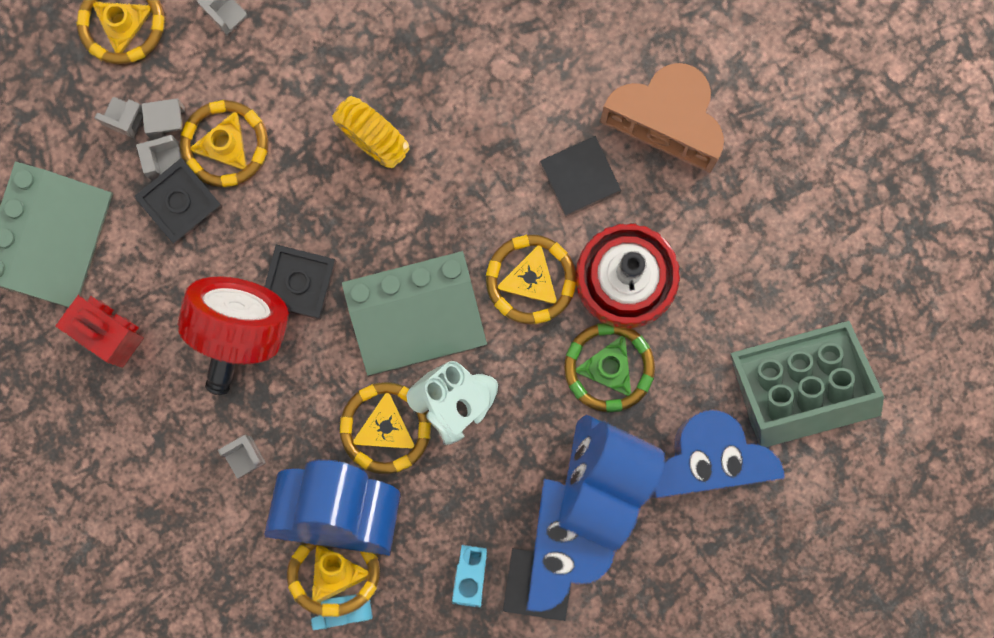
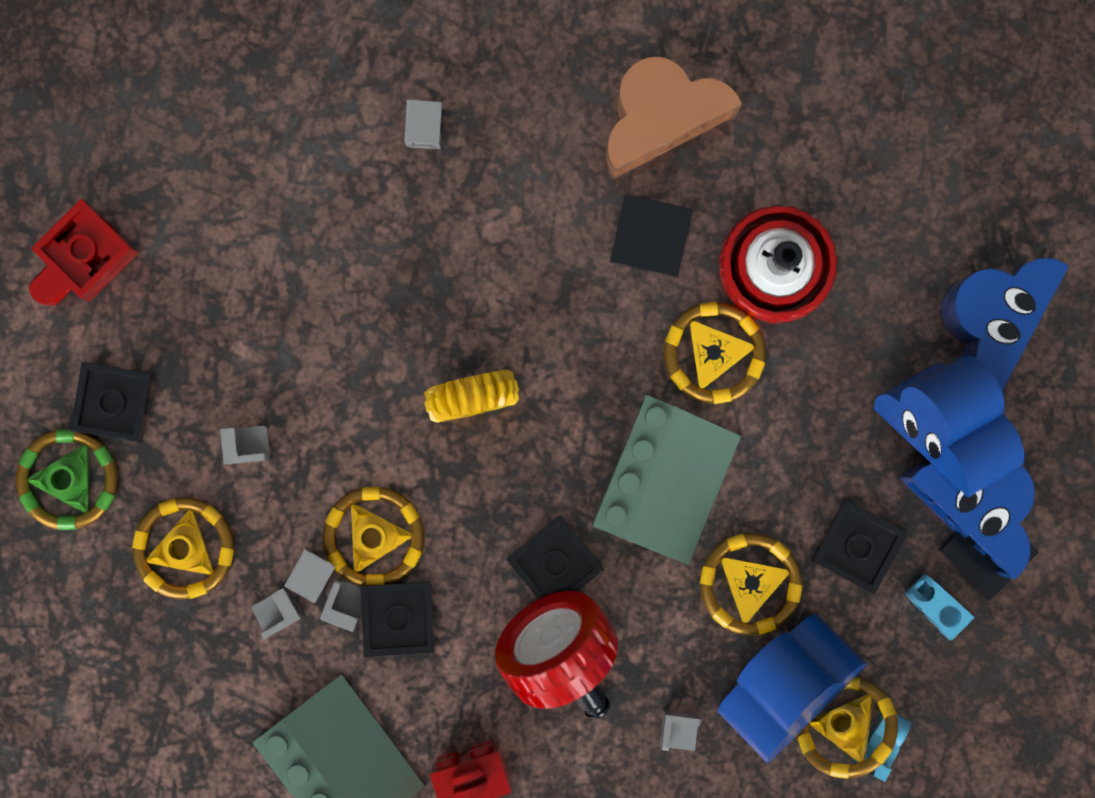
camera: 60 degrees left, 5 degrees up
light aqua piece [407,361,498,445] -> none
bright green piece [564,323,655,413] -> none
sand green slope [731,321,884,447] -> none
none -> black tile [811,499,908,595]

